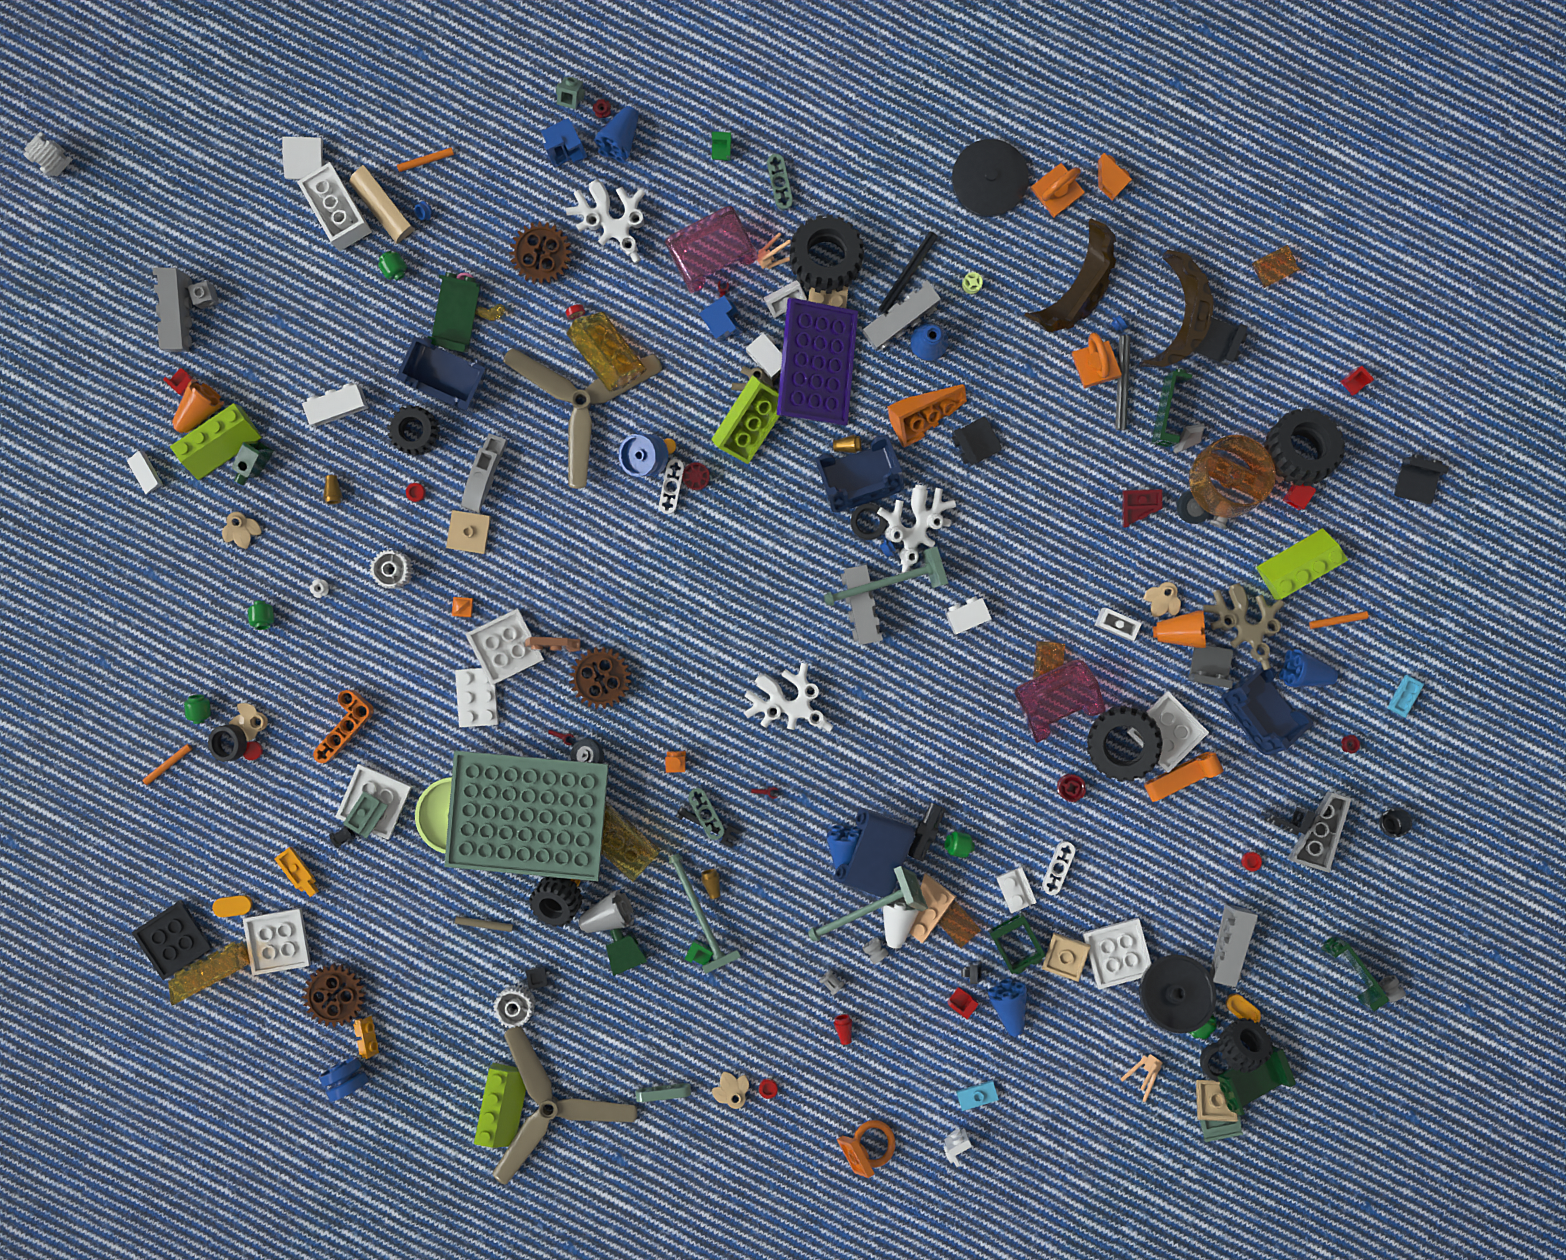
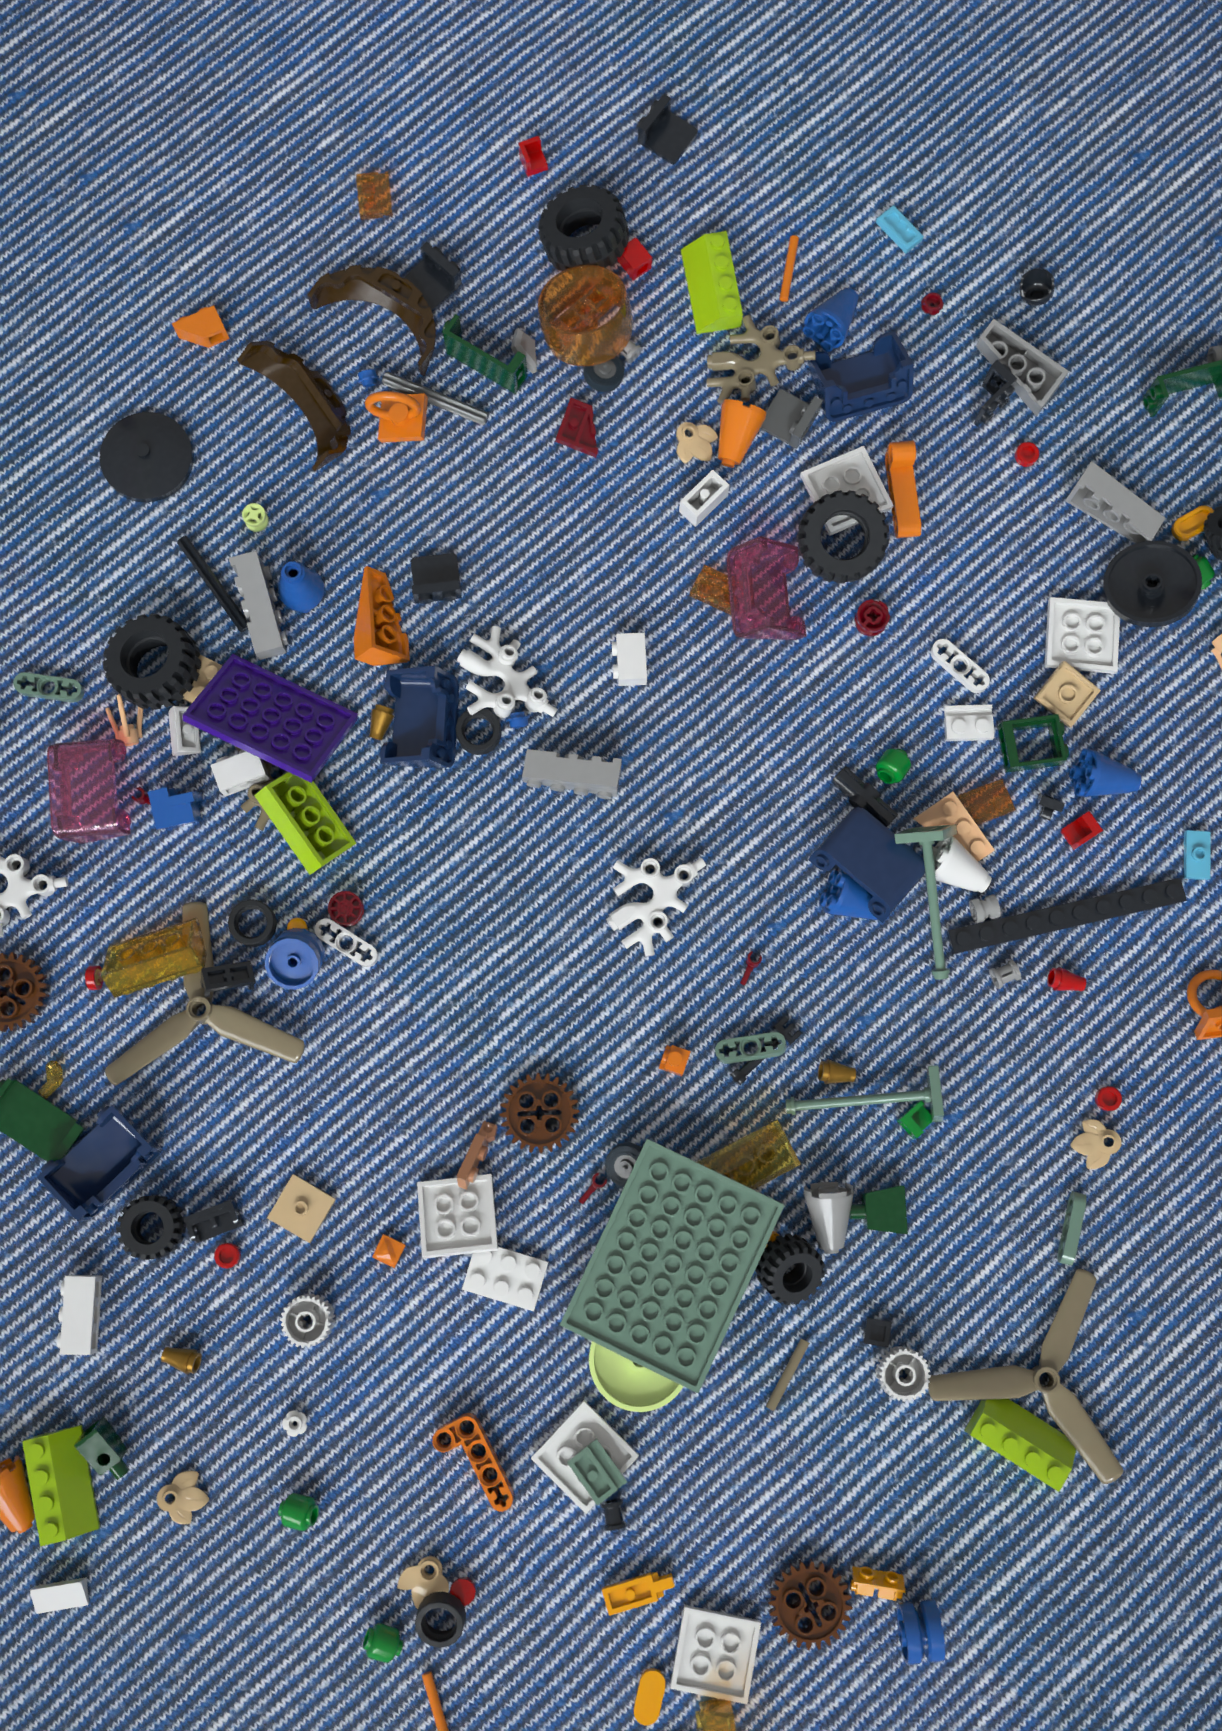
camera: 70 degrees left, 10 degrees down
light grey slope [461,433,508,513] -> none
sand green tile [824,546,948,606] -> none
orange tile [1030,163,1085,218] -> none
none -> black hinge [183,1199,244,1243]
none -> black hinge [200,961,256,997]
none -> black tyre [228,899,277,947]
none -> black plate [947,878,1187,955]

